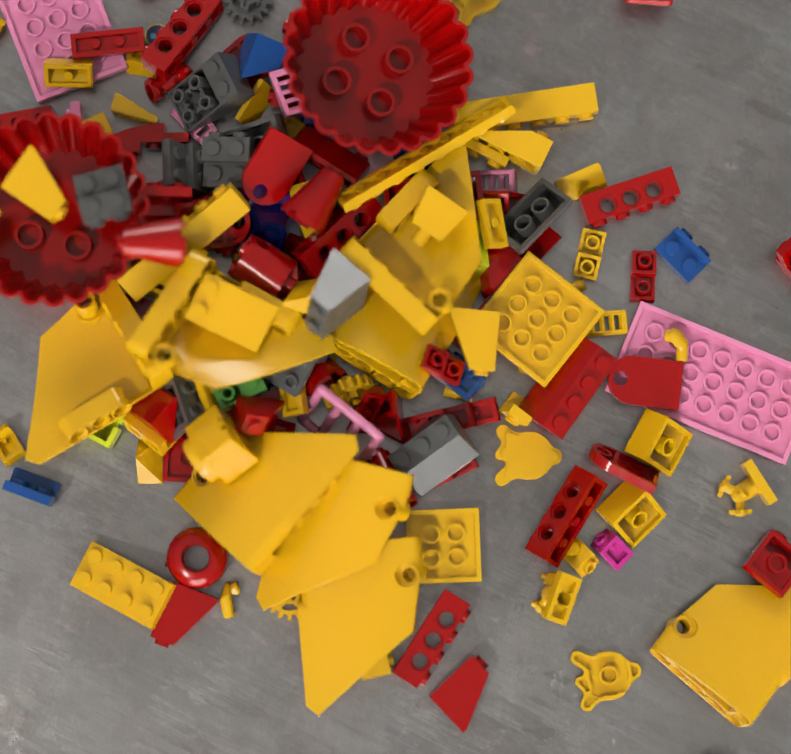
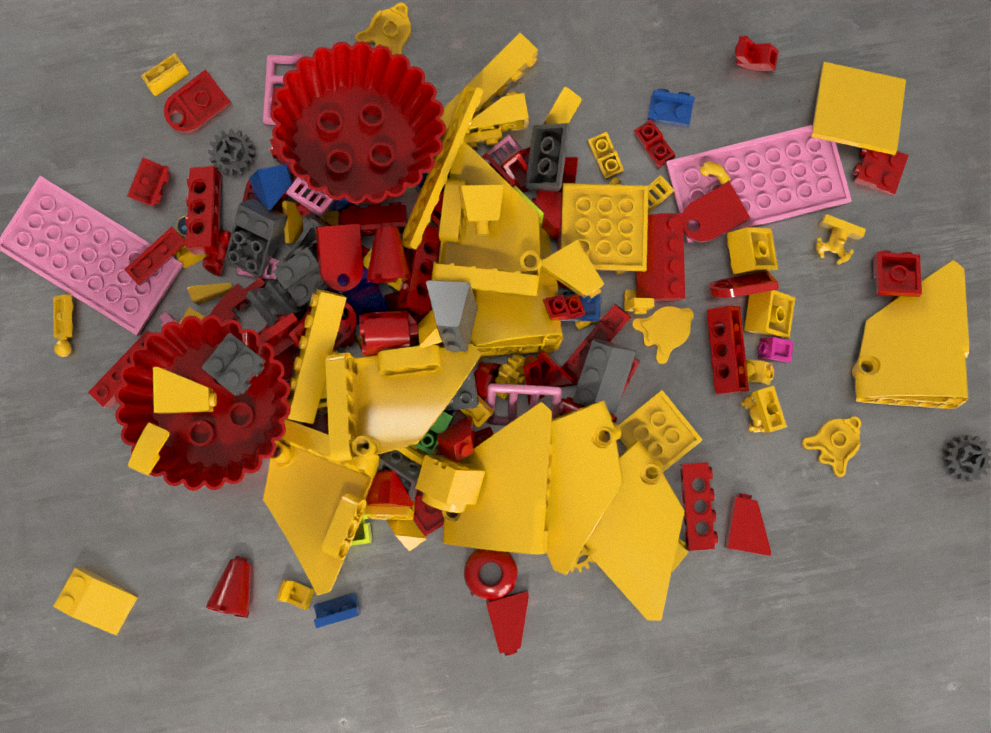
camera: 30 degrees left, 0 degrees up
yellow slope [43,58,94,88] -> none
yellow plate [69,541,176,630] -> none
red cone [114,217,187,267] -> none
yellow slope [184,272,279,353] -> none
yellow arm [220,581,240,618] -> none
yellow plate [476,199,509,249] -> none
red brick [578,166,681,229] -> none

